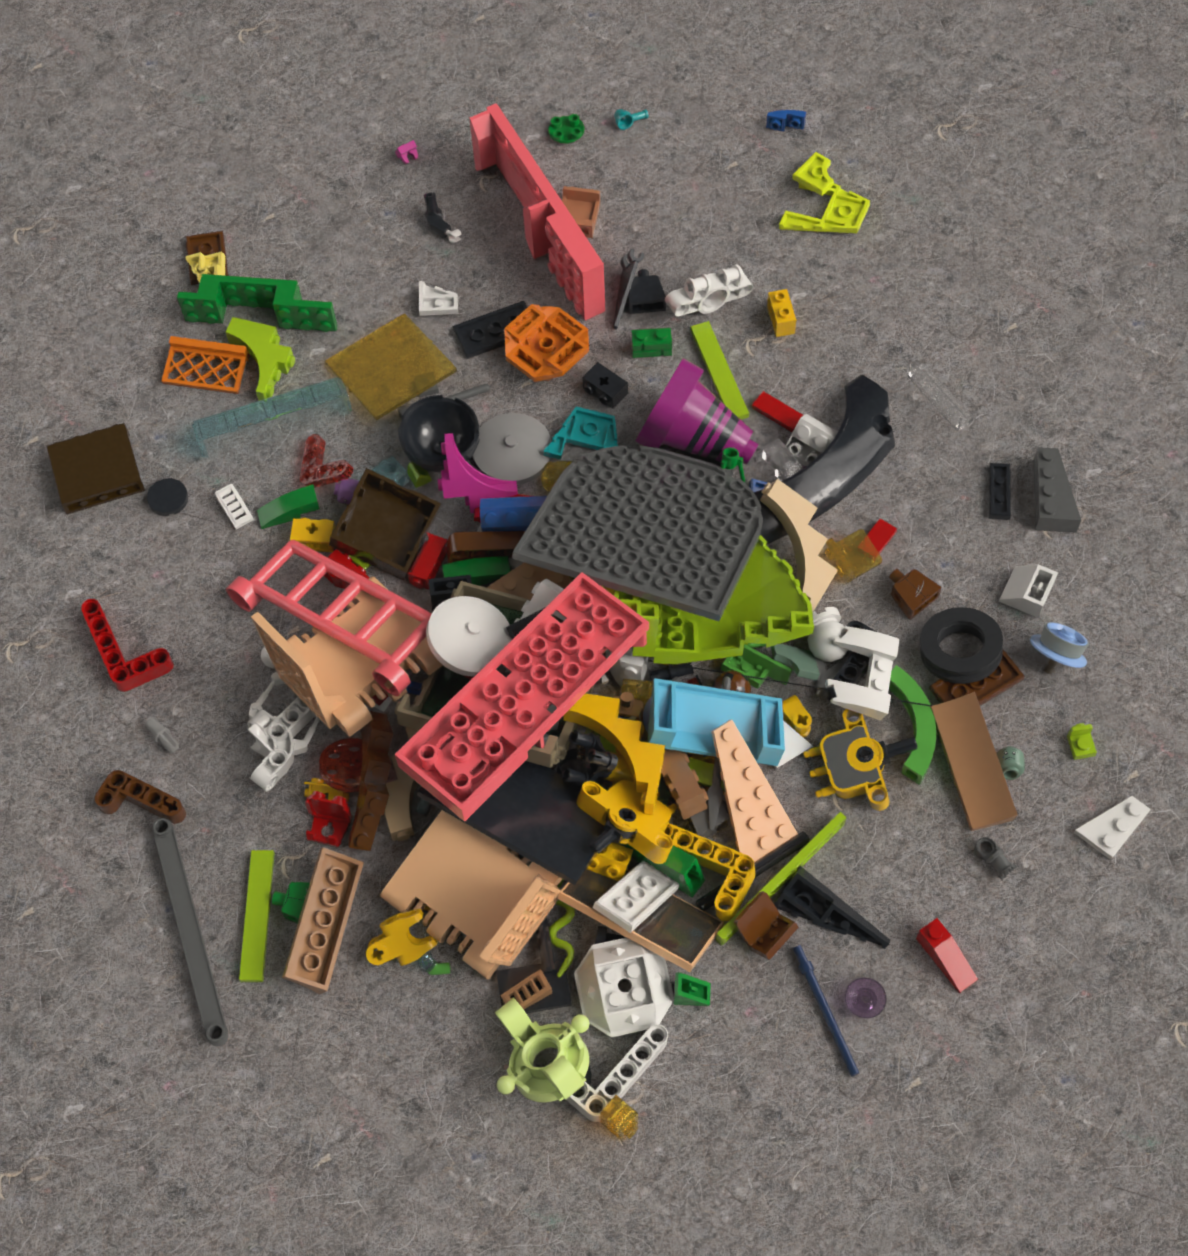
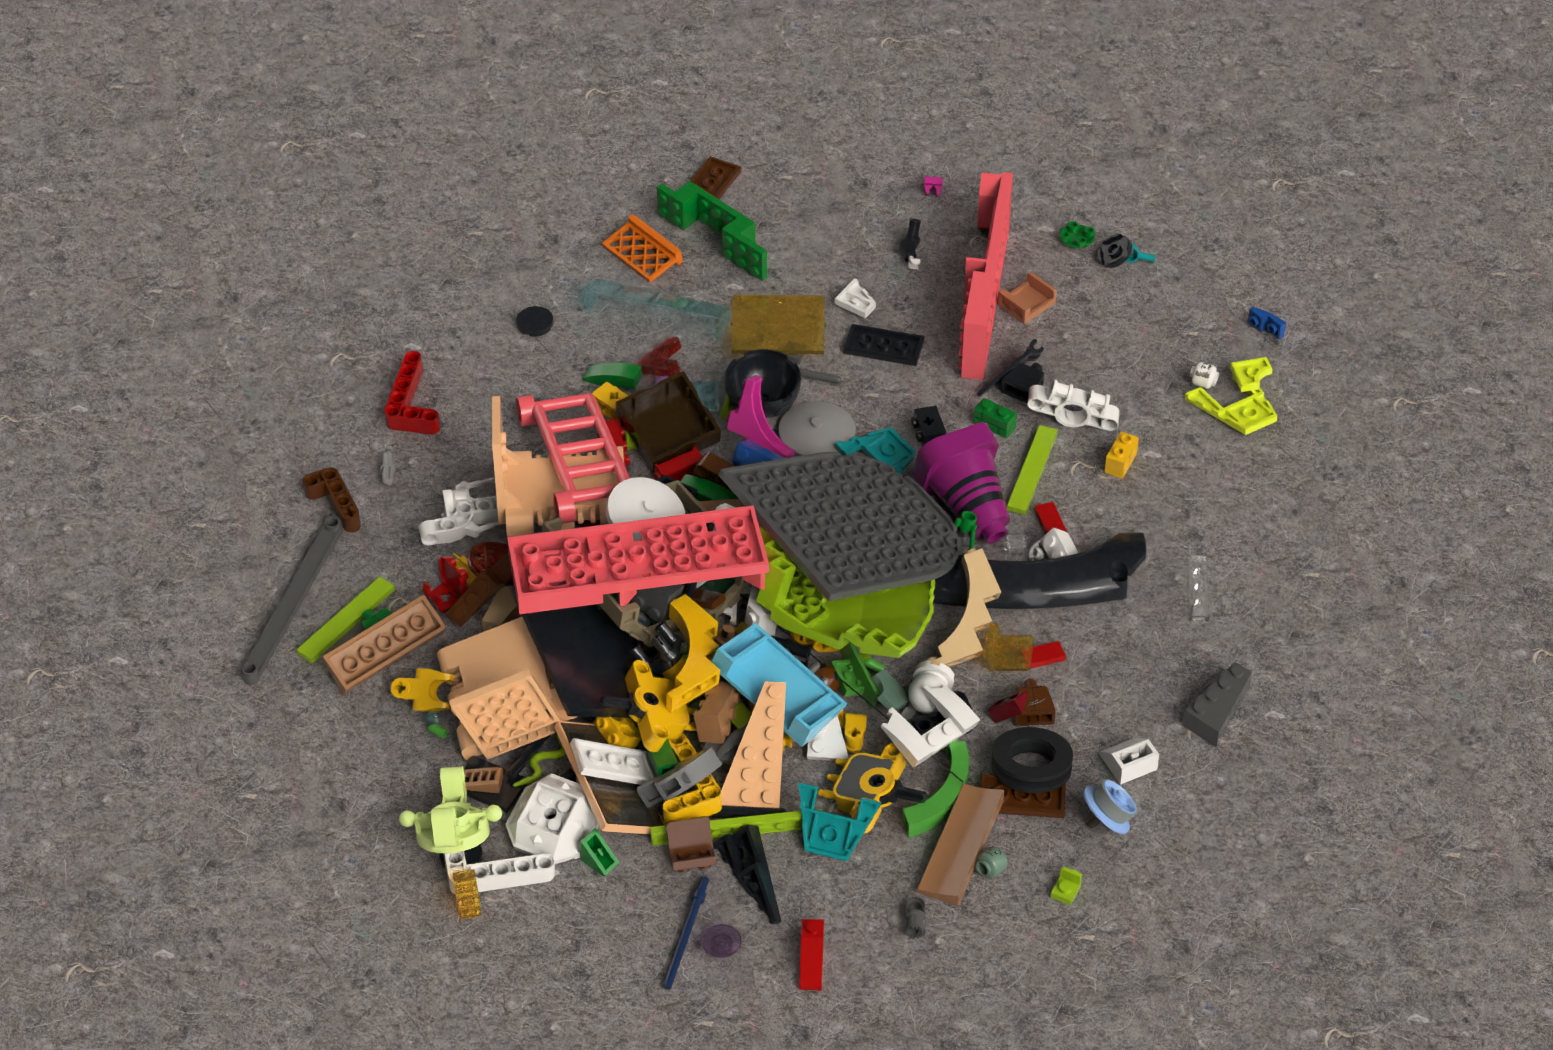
camera: 35 degrees right, 15 degrees down
dark brown panel [46,423,145,515] -> none
light yellow slope [185,251,225,283] -> none
white slope [215,484,254,530] -> none
lime arch [225,317,295,404] -> none
orange piece [504,304,589,382] -> none
black tile [989,463,1011,520] -> none
white wing [1074,796,1151,860] -> none
none -> dark grey slope [637,746,723,808]
none -> teal wing [798,782,881,861]
none -> dark red slope [988,690,1028,723]
none -> black tile [1097,234,1132,268]
none -> white head [1189,362,1219,389]

